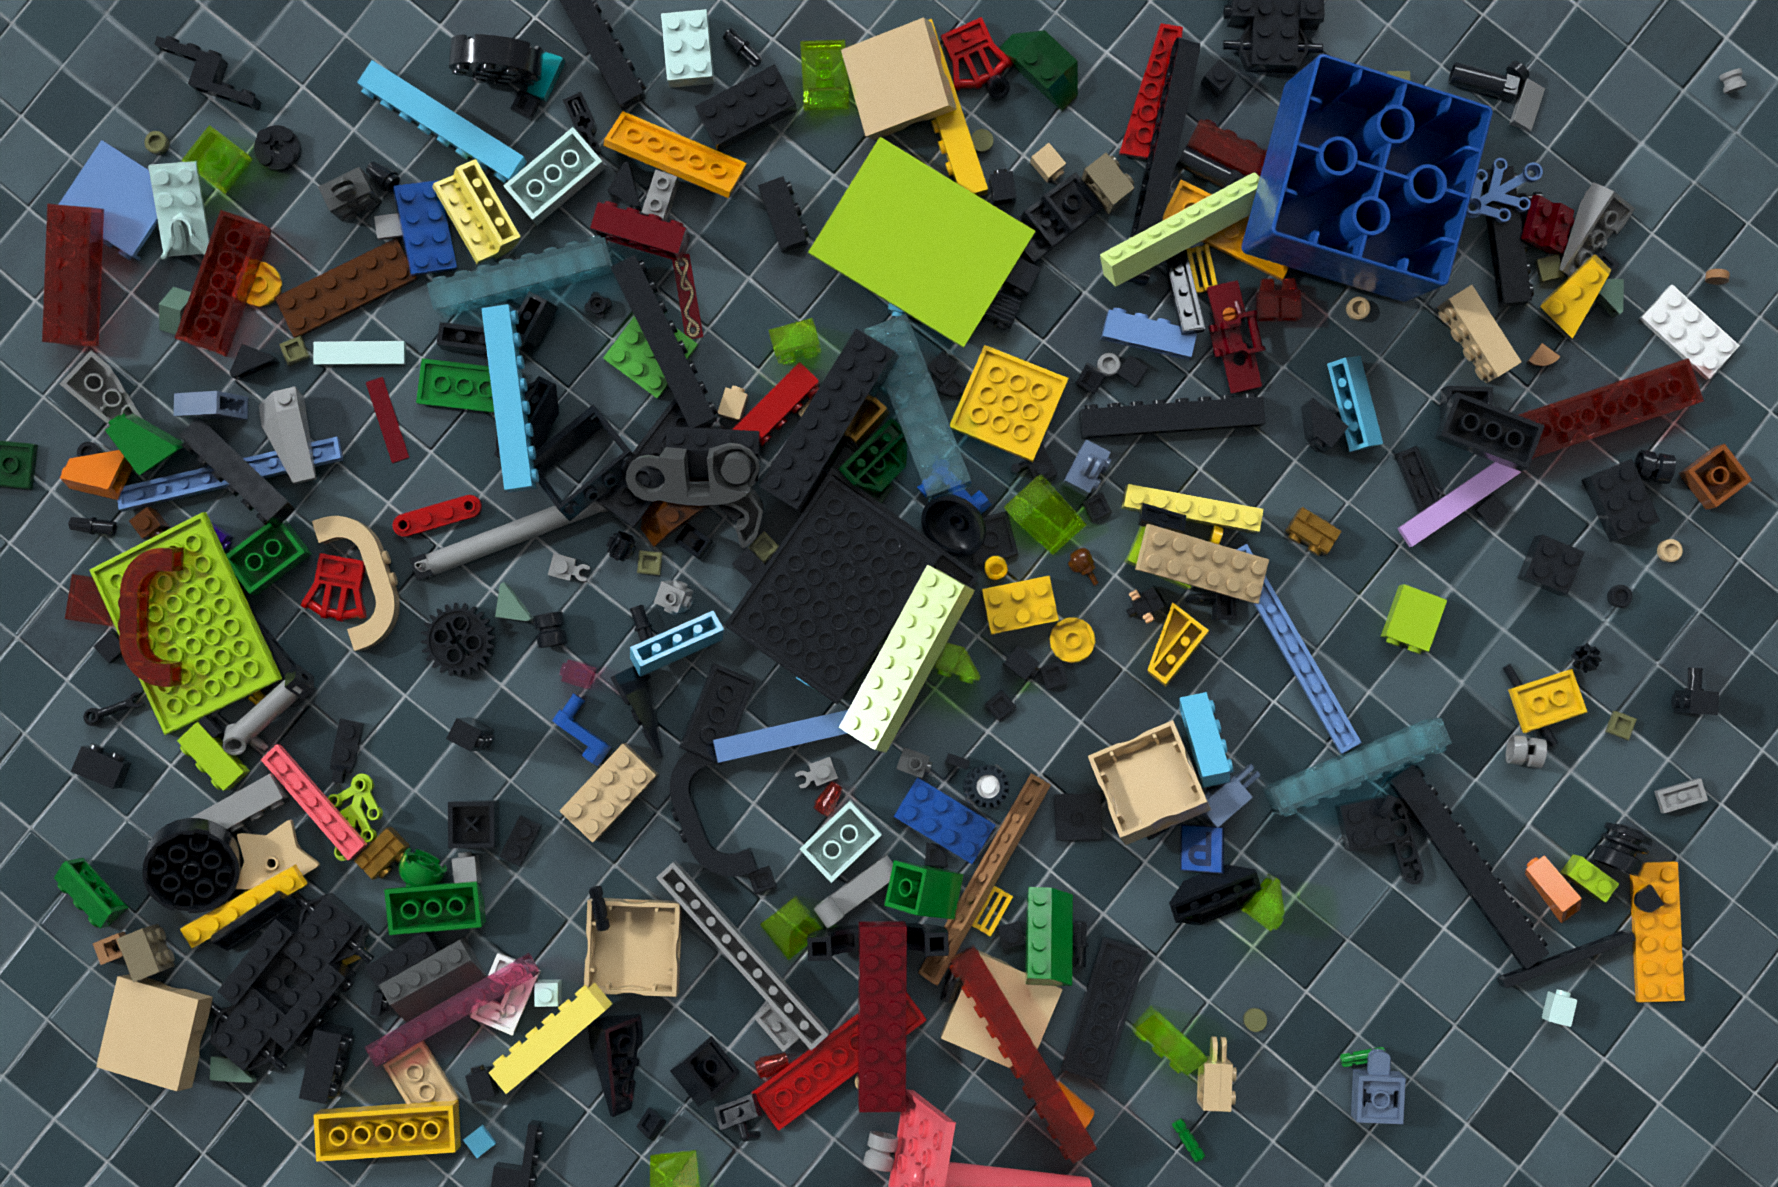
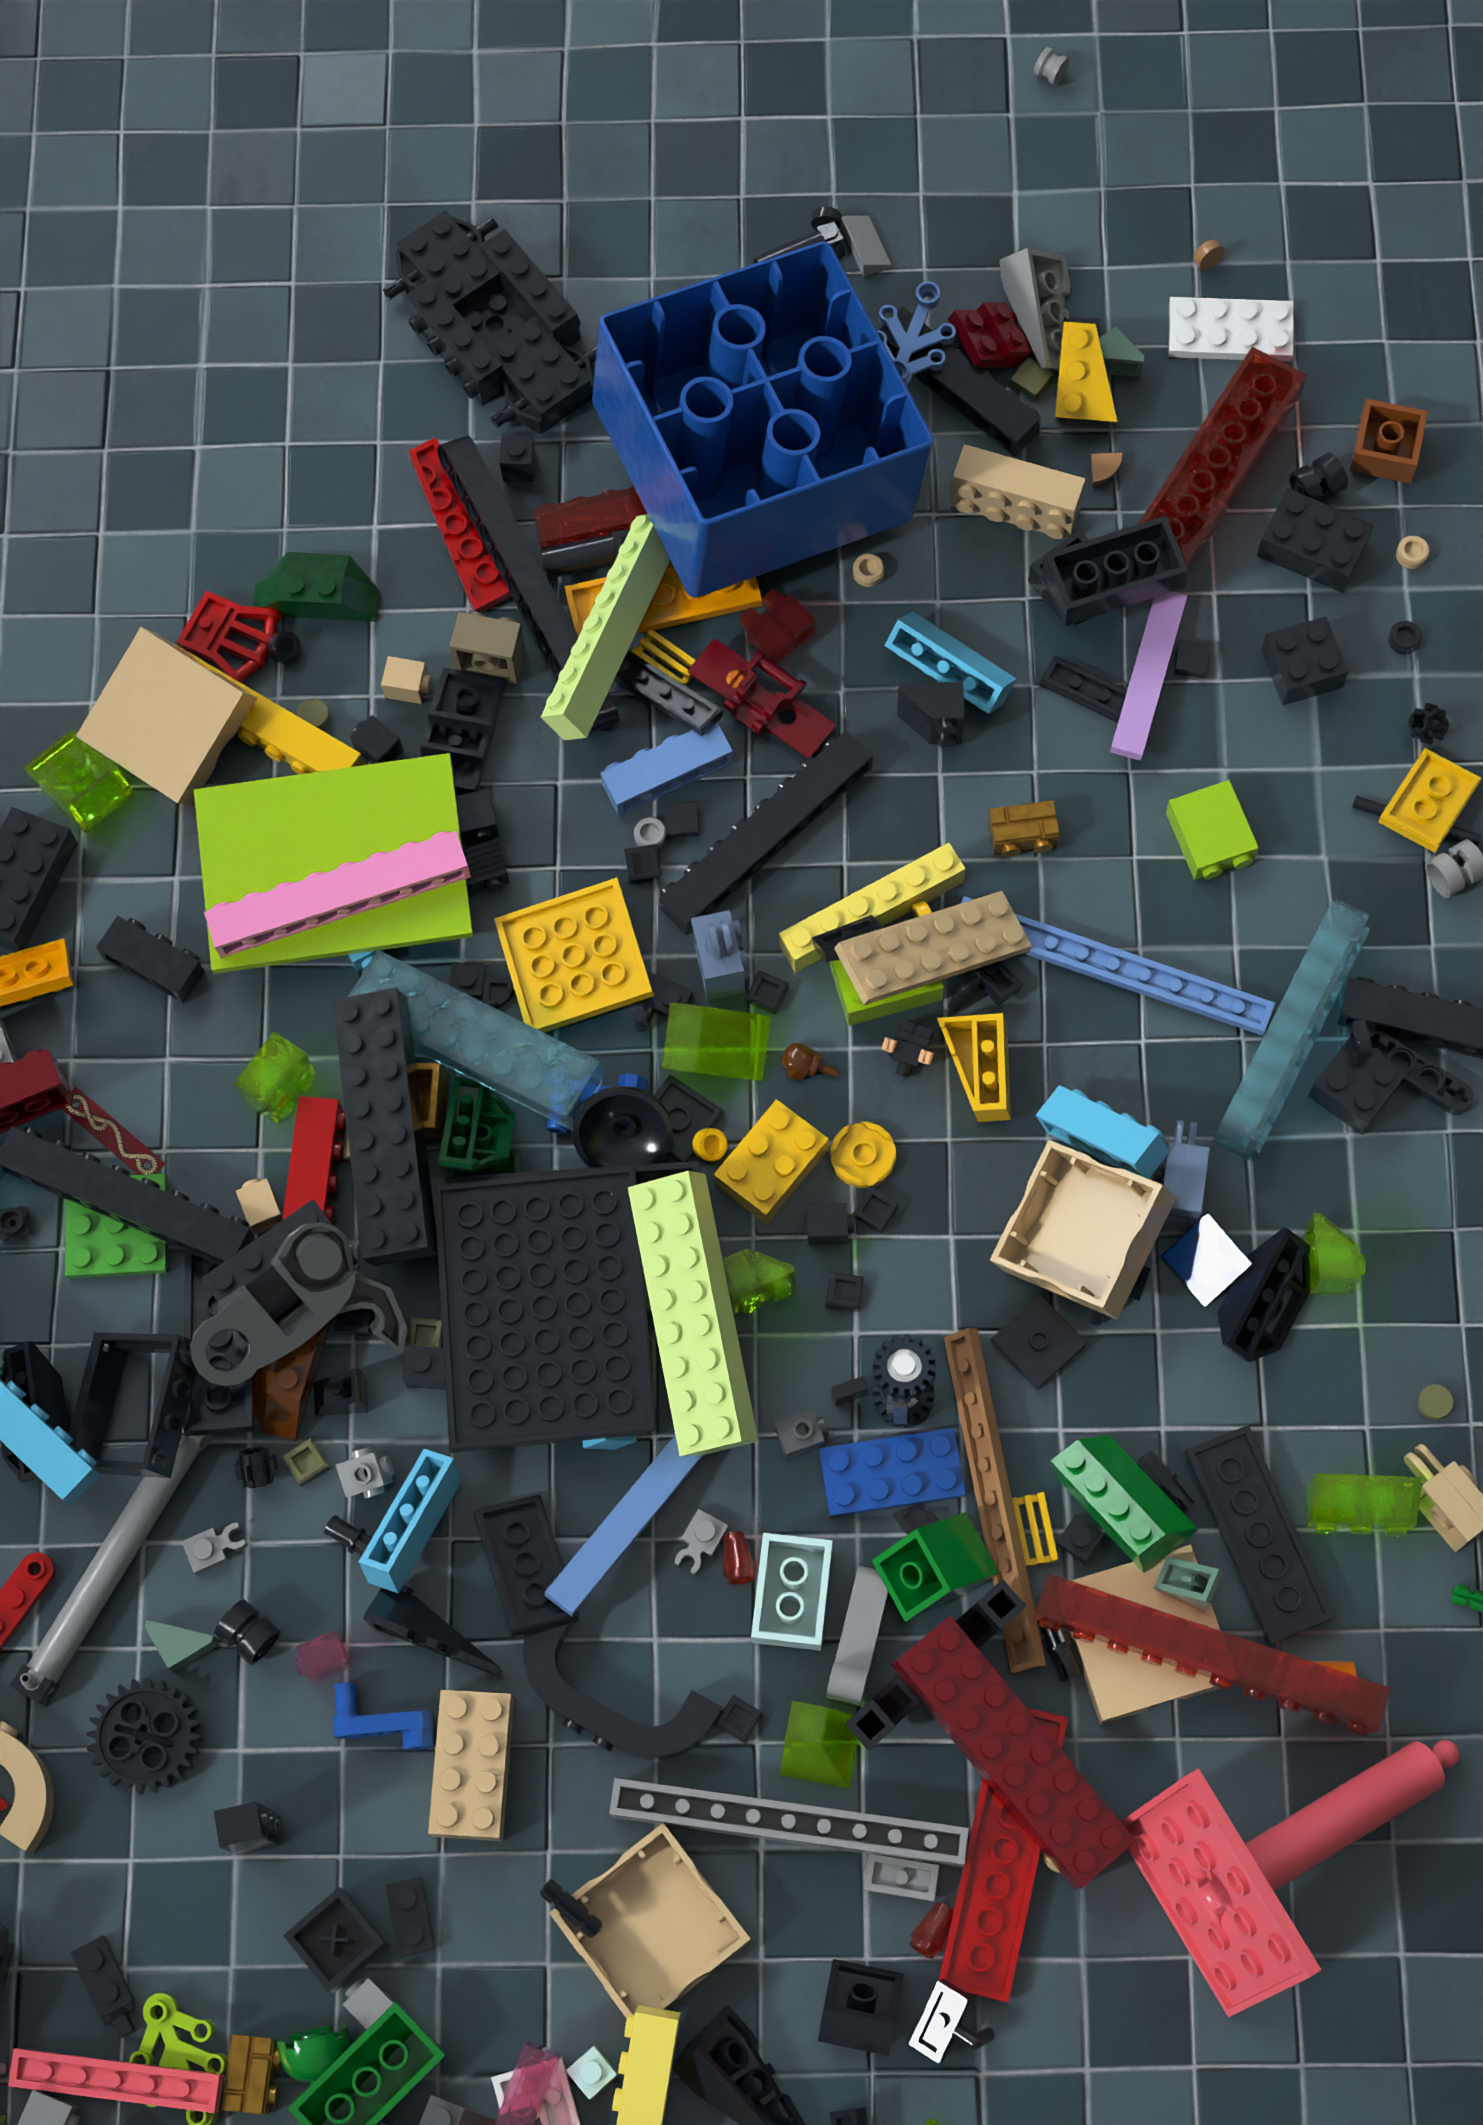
camera: 40 degrees left, 15 degrees down
light grey wheel [863,1131,899,1172] -> none
none -> bright pink brick [204,831,471,958]
none -> sand green slope [1154,1557,1223,1611]

